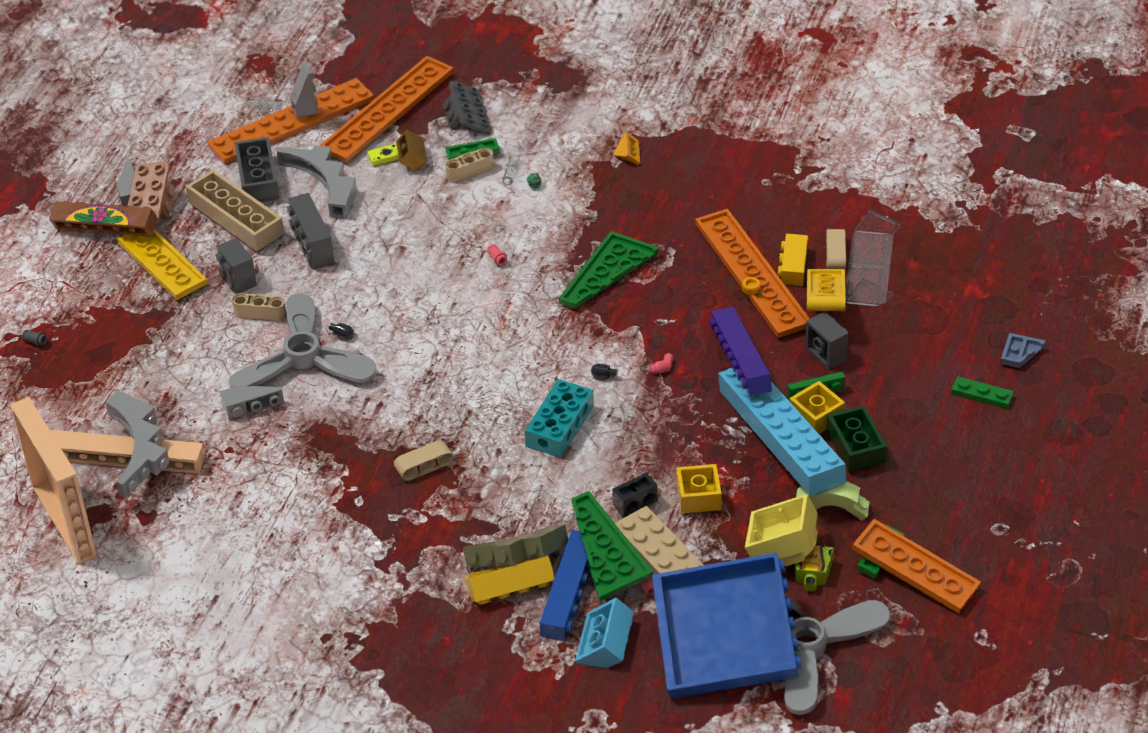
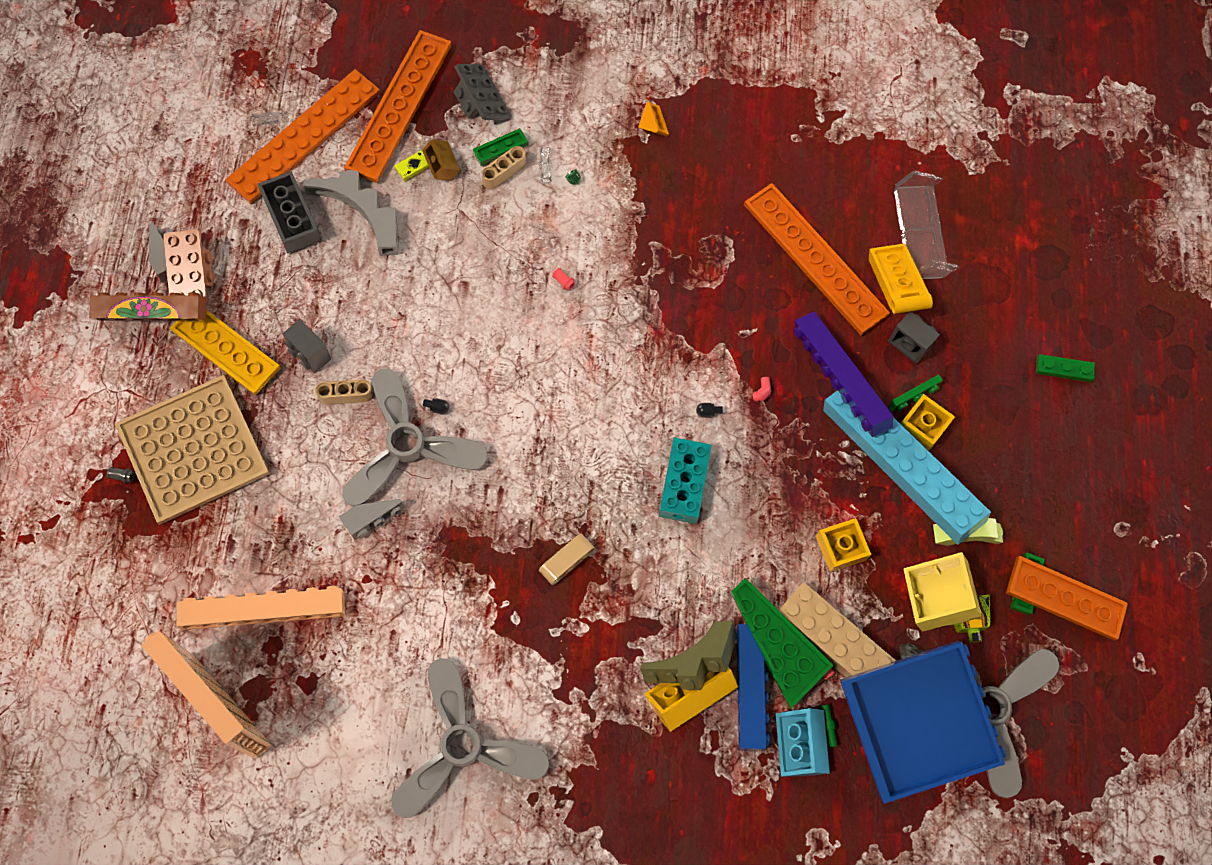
camera: 20 degrees left, 25 degrees up
light grey arch [105,390,170,498] -> none
tan brick [186,169,285,251] -> none
dark grey brick [287,193,335,270] -> none
light grey slope [290,63,318,119] -> none
green wing [559,231,659,309] -> none
black brick [612,472,658,518] -> none
light orange tile [742,277,761,295] -> none
yellow brick [778,234,808,286] -> none
tan beam [826,229,846,269] -> none
dark green brick [826,406,887,472] -> none
sand blue wing [1000,333,1045,368] -> none
none -> tan plate [115,375,270,525]
none -> light grey piece [391,658,549,818]
none -> green bar [821,705,838,747]

